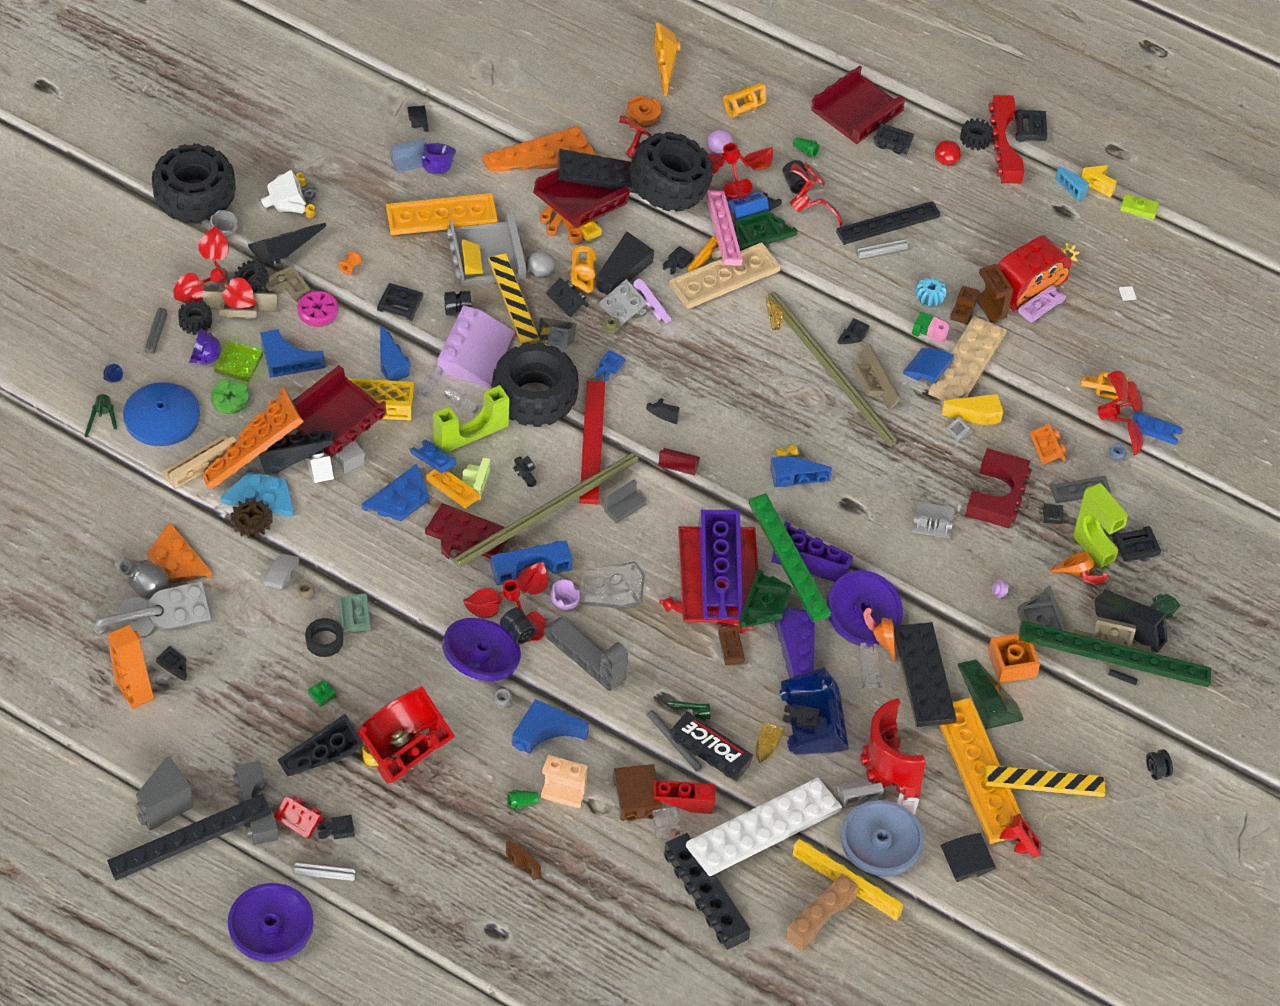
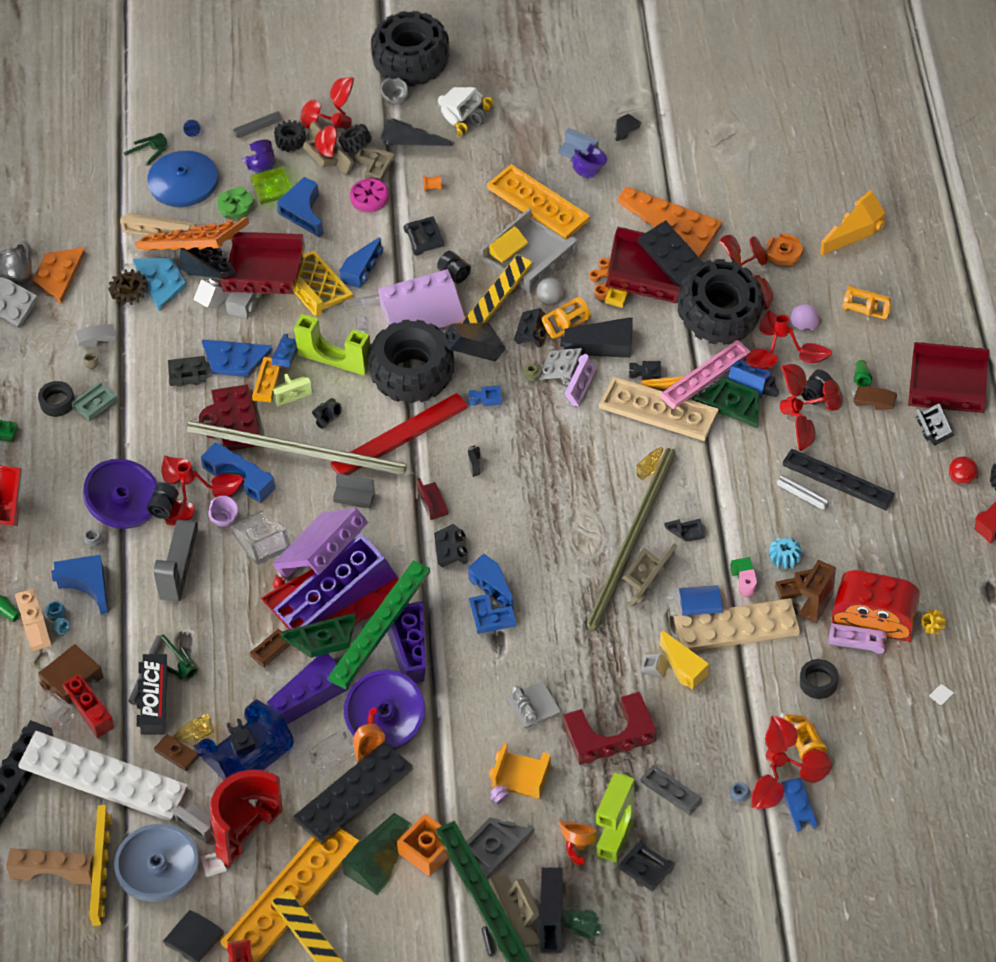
camera: 60 degrees right, 0 degrees up
yellow piece [776,444,799,456] -> none
orange bracket [1030,423,1067,465] -> none
none -> reddish brown plate [154,734,199,771]
none -> pearl dark grey plate [168,356,207,387]
none -> medium lavender panel [273,508,369,578]
none -> black bracket [434,524,468,567]
none -> blue plate [469,594,516,634]
none -> light orange panel [489,743,551,799]
none -> black tyre [799,659,839,699]
none -> reddish brown slope [853,387,897,410]

